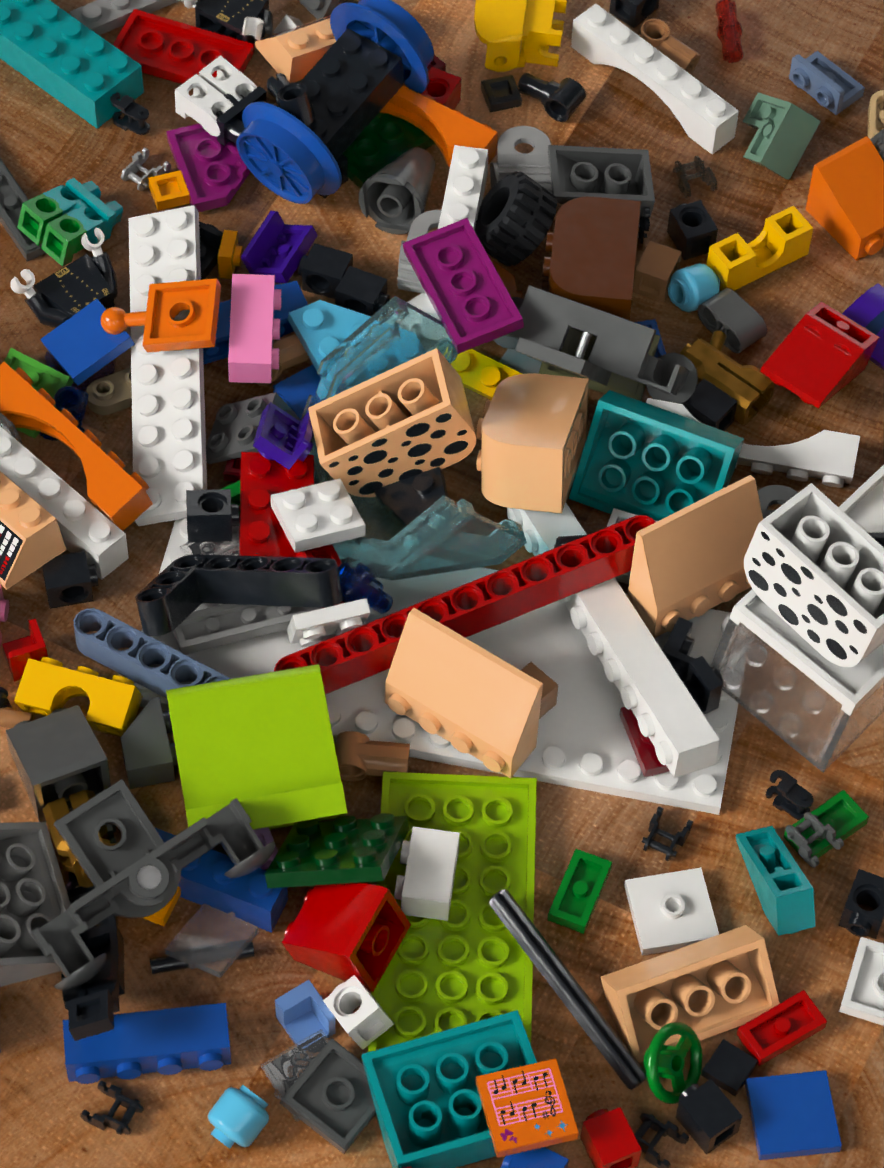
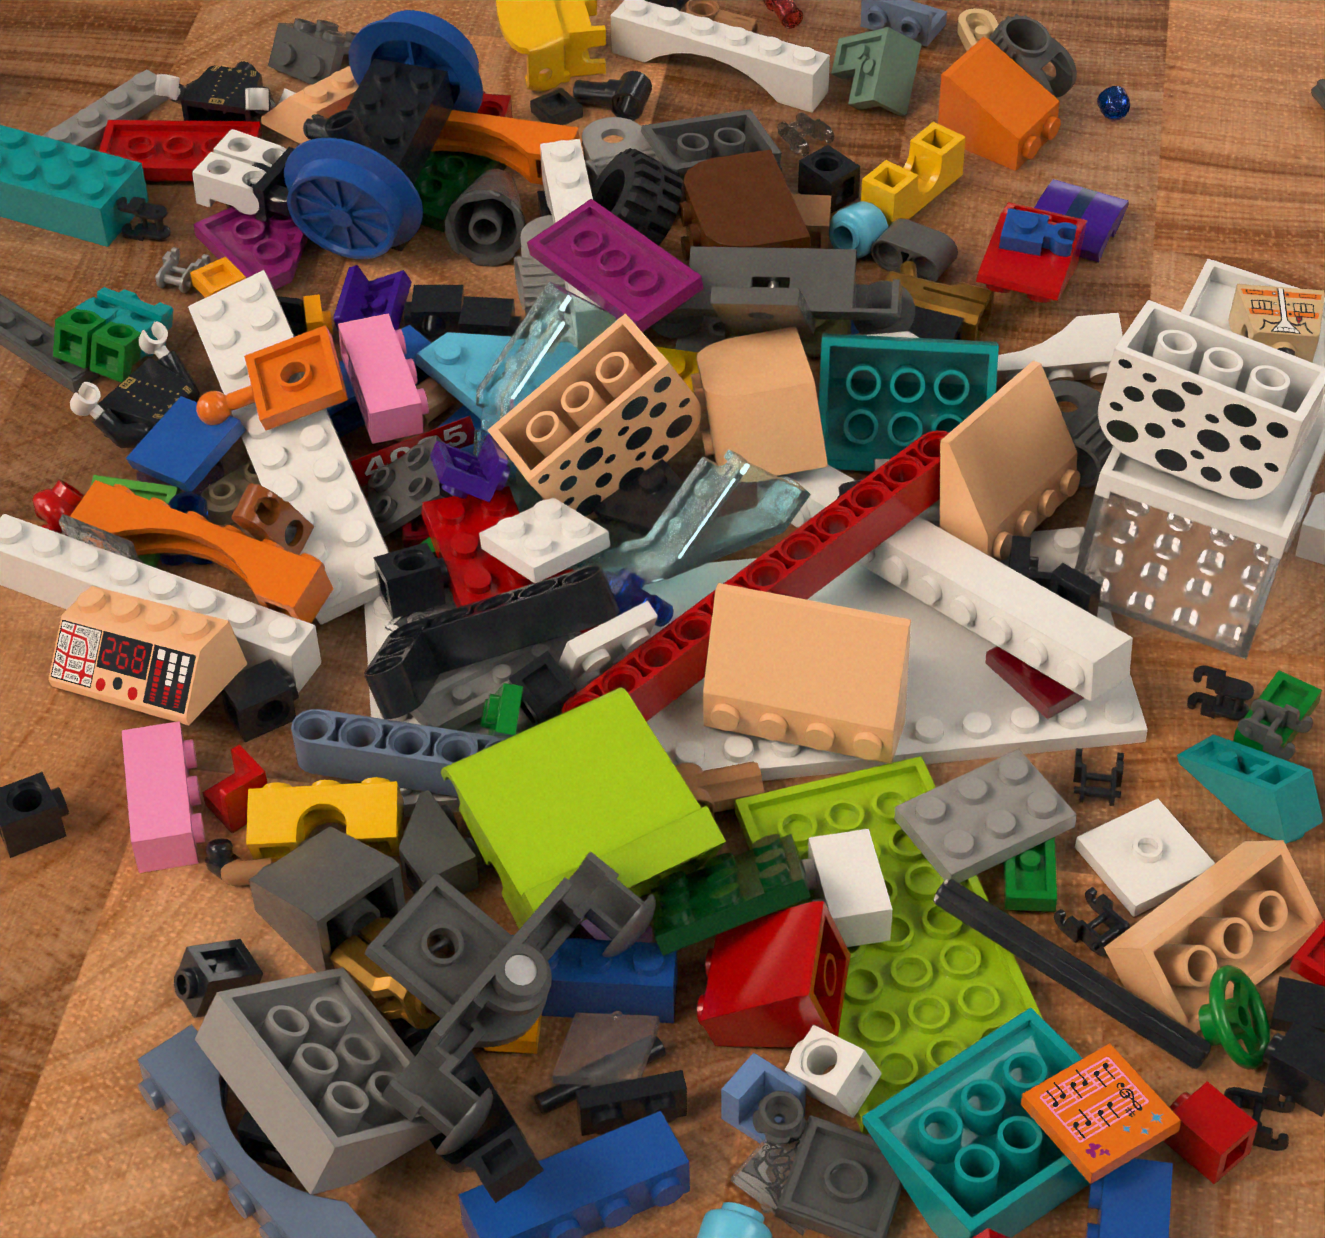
camera: 15 degrees left, 10 degrees down
none -> dark orange leg [231,483,315,555]
none -> red sticker [350,416,479,487]
none -> green plate [480,683,523,738]
none -> black brick [508,651,577,726]
none -> black plate [576,1070,687,1136]
none -> dark grey plate [753,1091,807,1144]
none -> light grey plate [894,749,1077,883]
none -> blue plate [999,208,1077,257]
none -> black piece [1054,887,1130,956]

